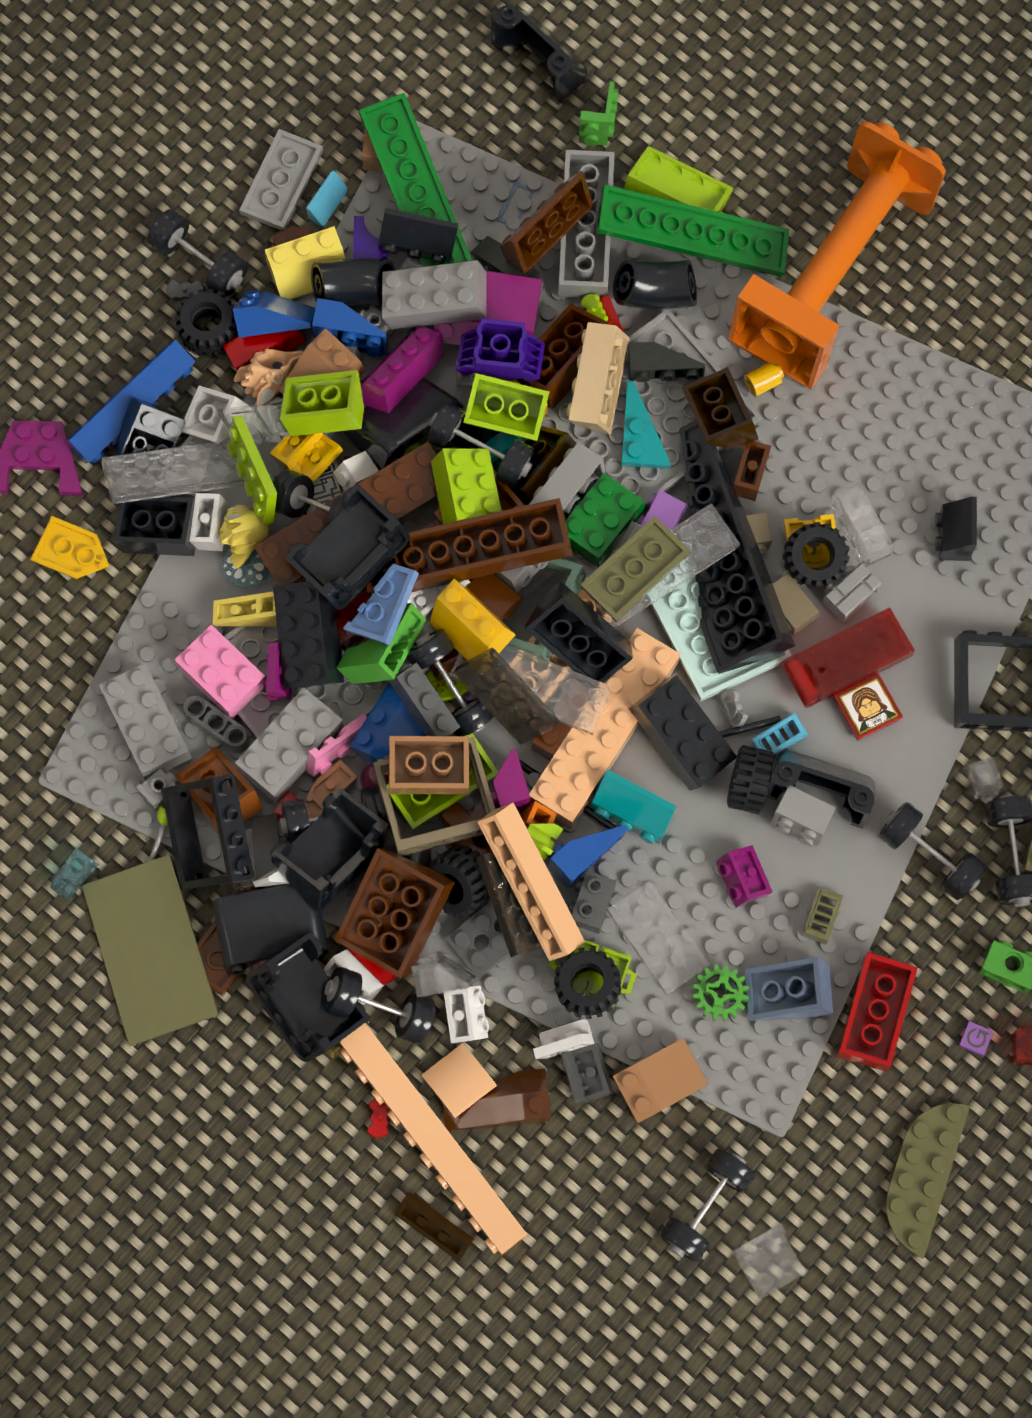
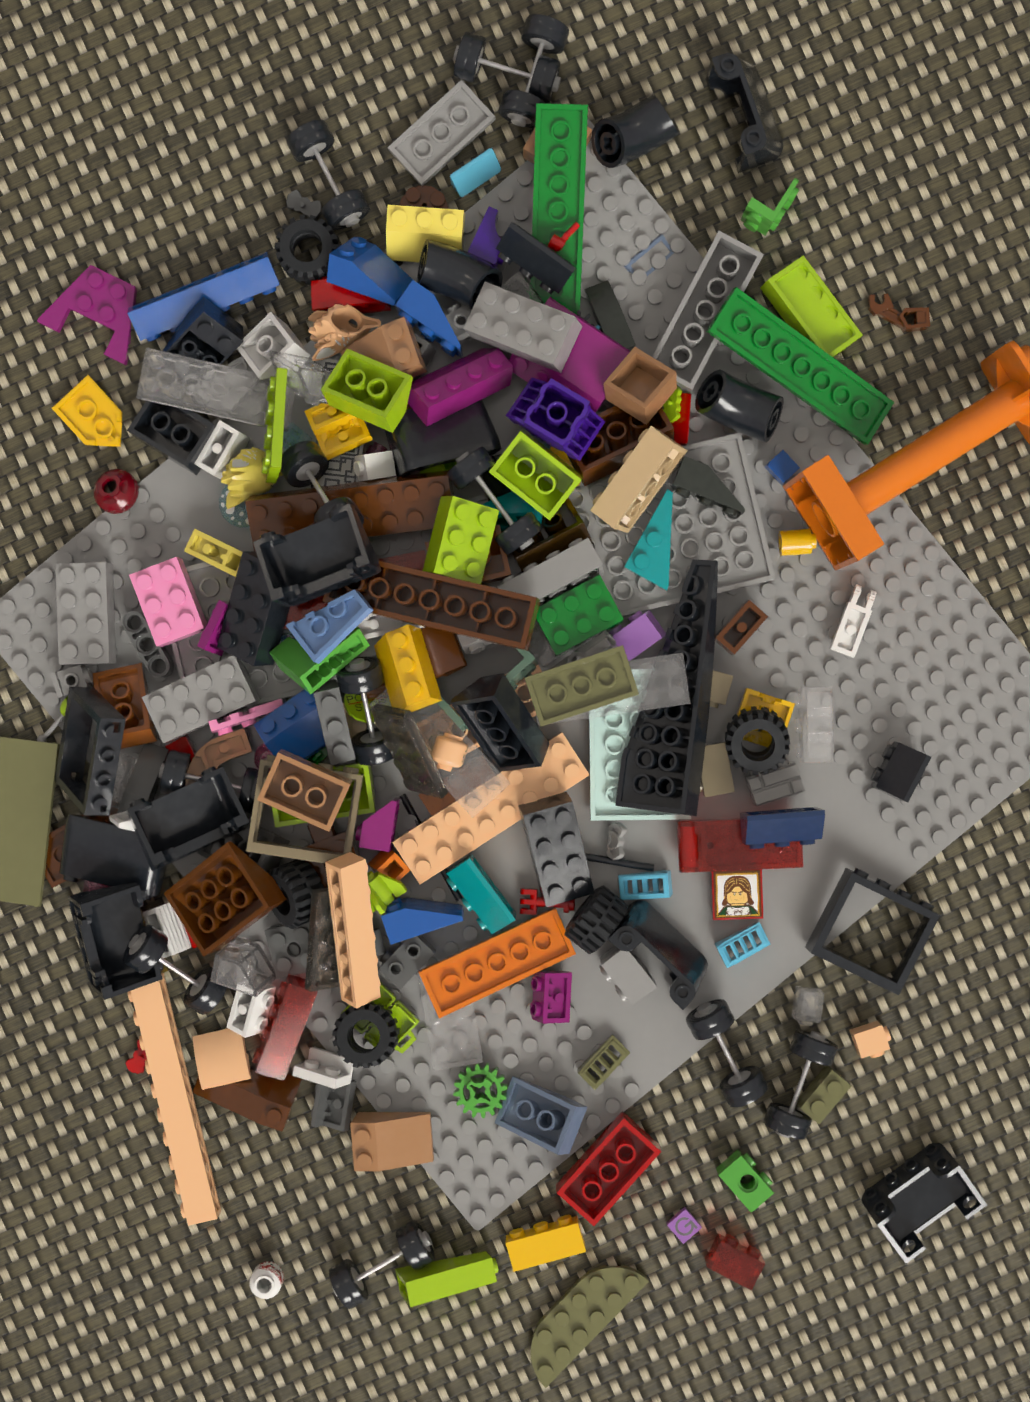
camera: 25 degrees right, 15 degrees up
dark brown plate [394,1192,474,1262] -> none
reddish brown slope [500,171,593,275] -> none
dark brown slope [682,367,759,449] -> none
clear bracket [733,1223,805,1299] -> none
none -> dark red piece [94,469,139,514]
none -> white head [249,1261,284,1299]
none -> clear red brick [252,974,318,1081]
none -> lime slope [395,1251,498,1307]
none -> orange plate [418,908,576,1019]
none -> light nougat head [431,732,468,772]
none -> black axle [453,32,561,104]
none -> black axle [498,14,569,128]
none -> yellow brick [506,1215,586,1272]
none -> red hinge [519,888,575,915]
none -> red hand [548,222,580,252]
none -> black brick [591,93,679,168]
none -> medium nougat piece [604,347,677,425]
none -> medium azure slope [714,921,770,968]
none -> dark blue slope [740,807,825,849]
none -> blue slope [765,450,800,485]
none -> white hinge [829,584,876,658]
none -> reddish brown piece [867,294,930,333]

